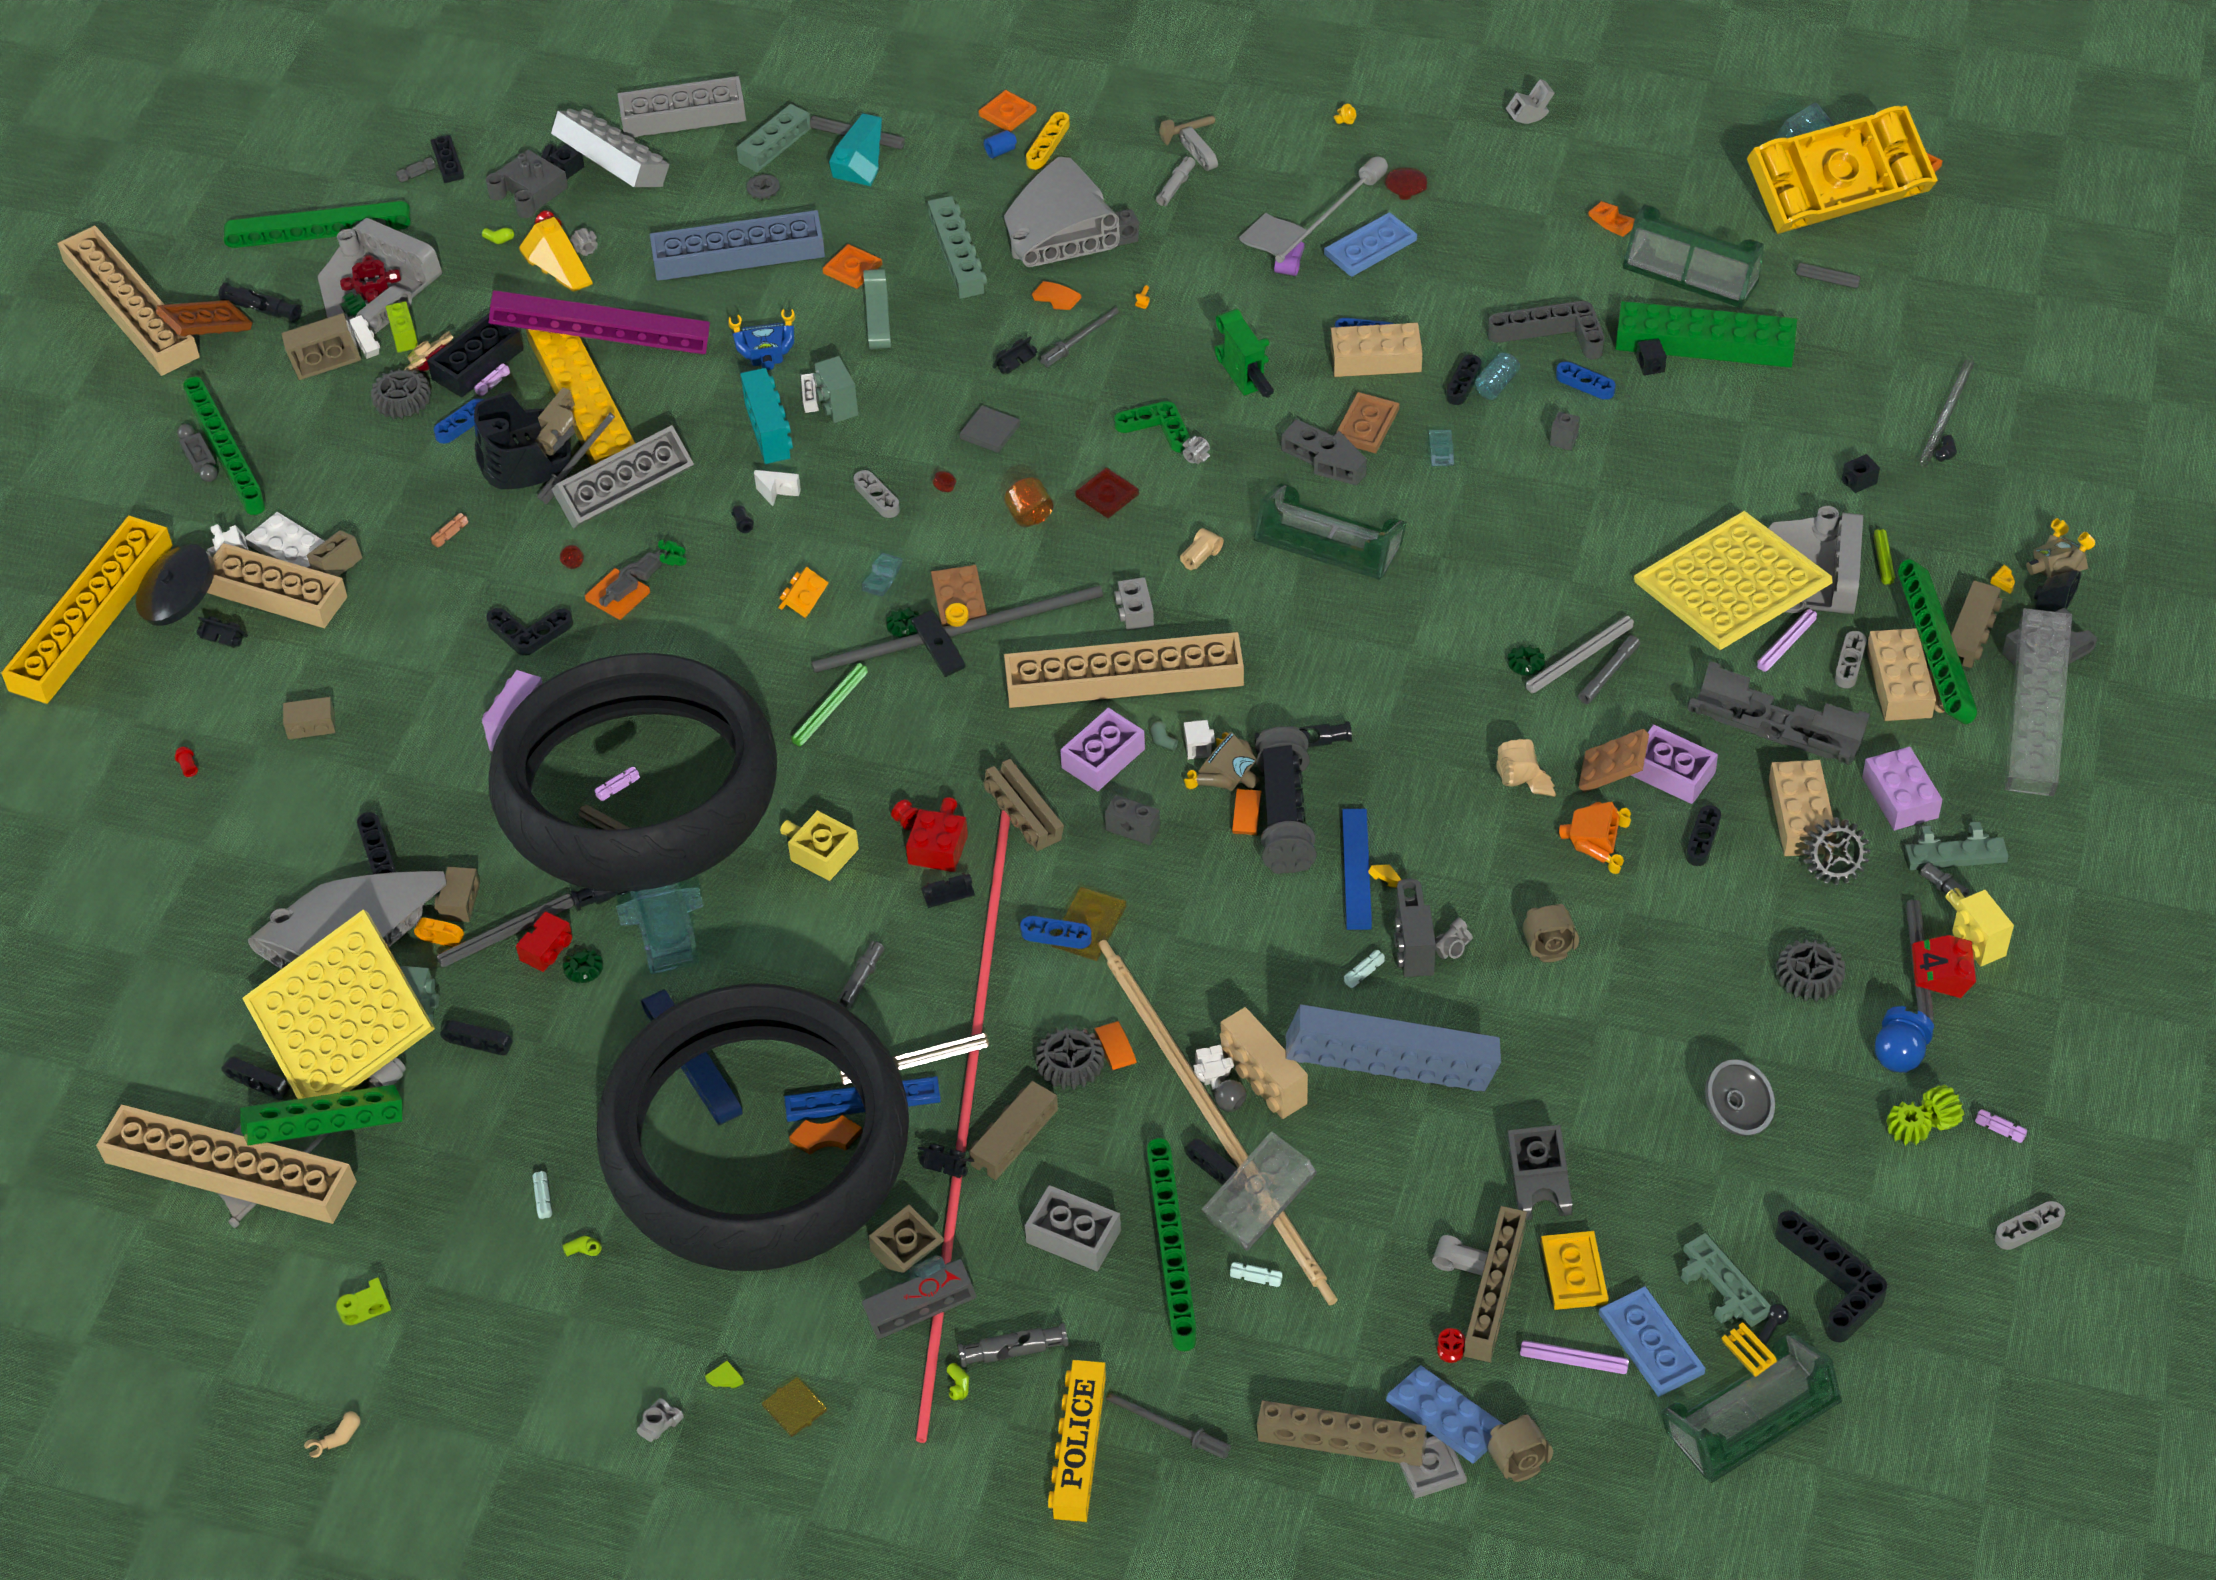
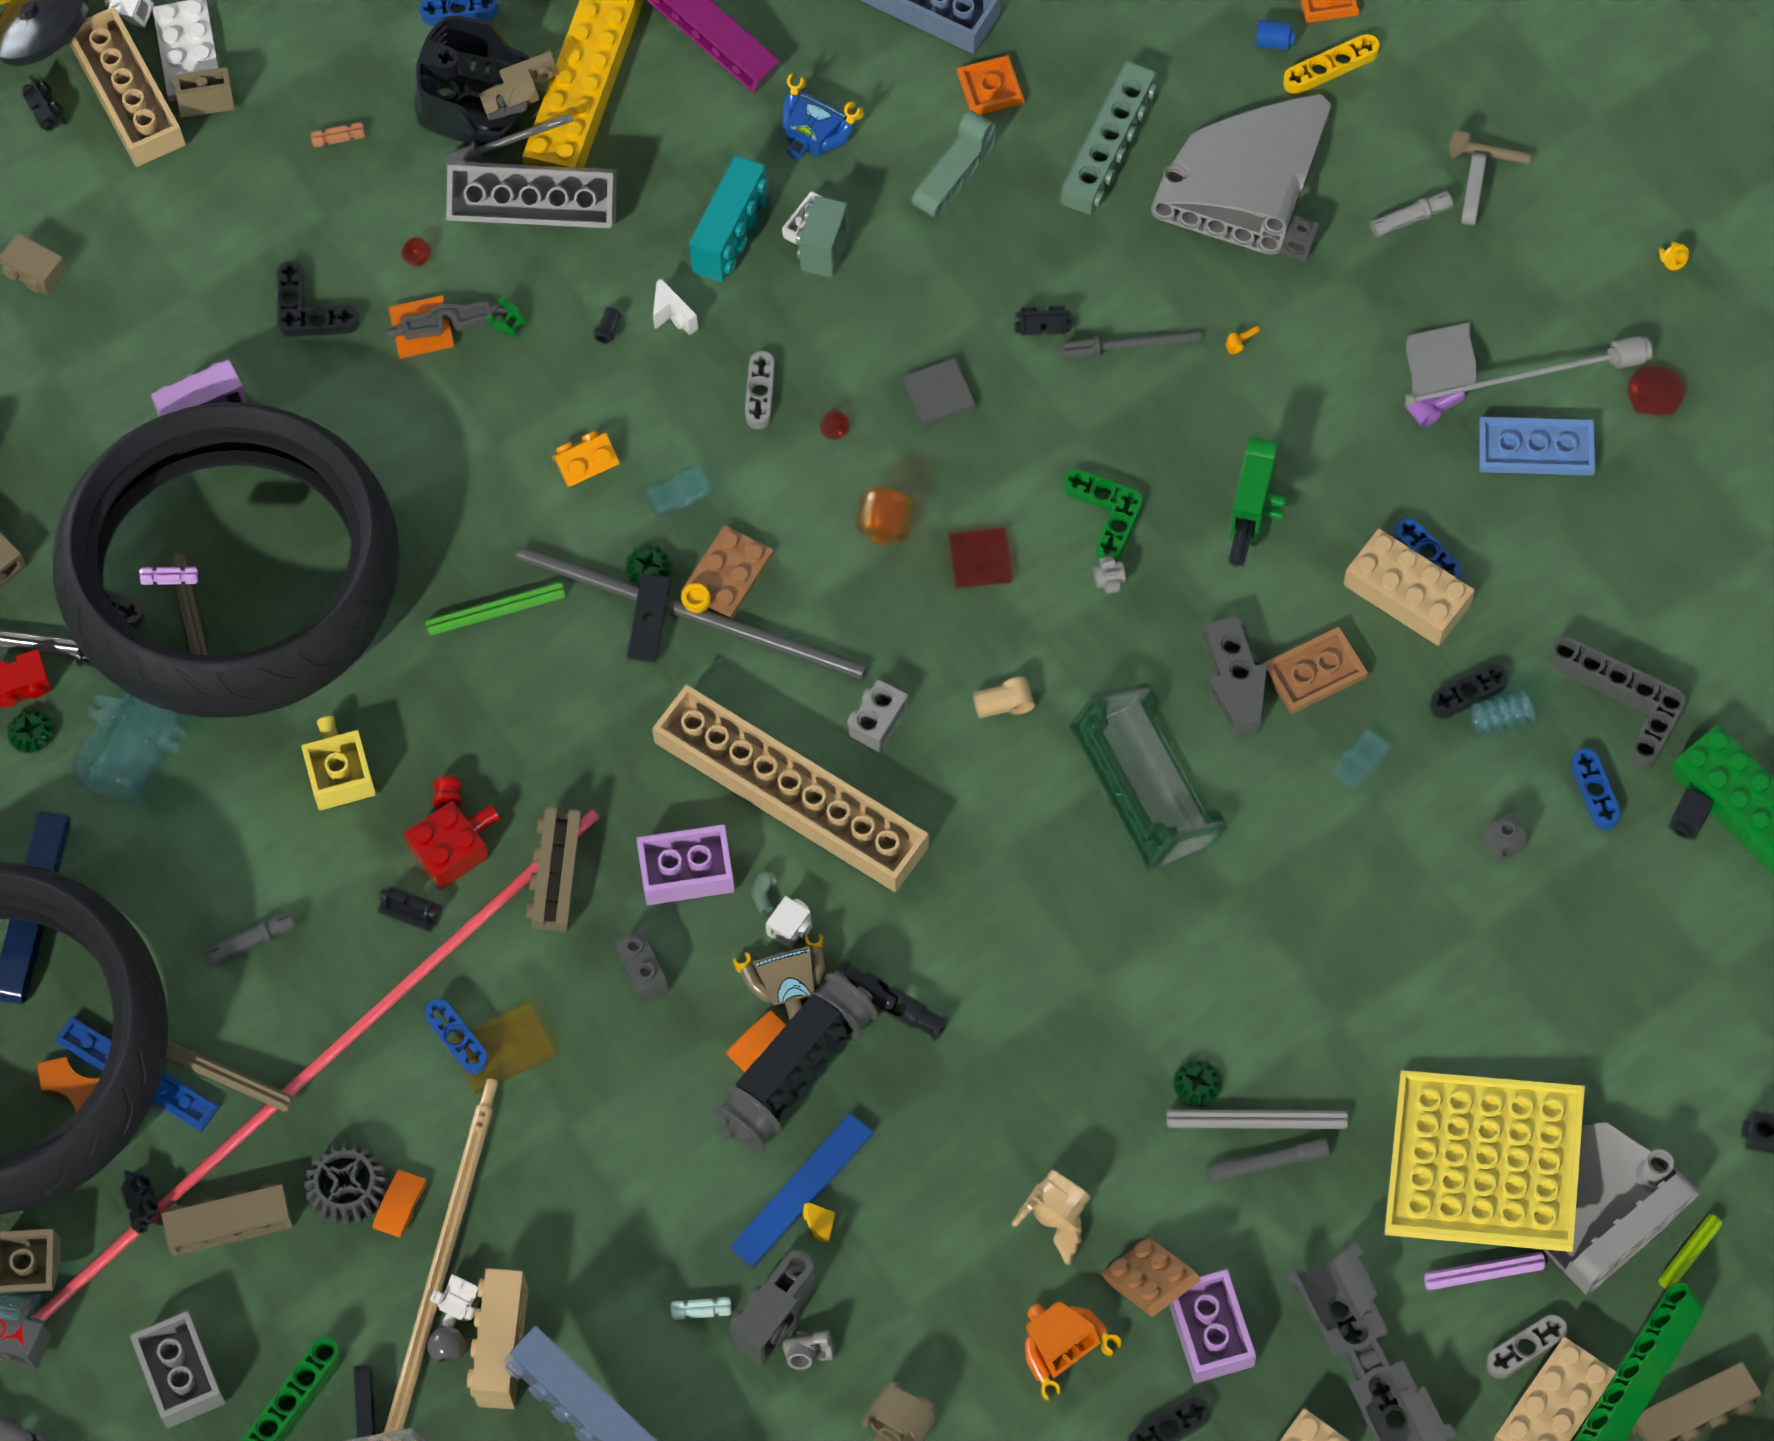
camera: 40 degrees right, 15 degrees up
orange slope [1032,281,1082,310] -> none

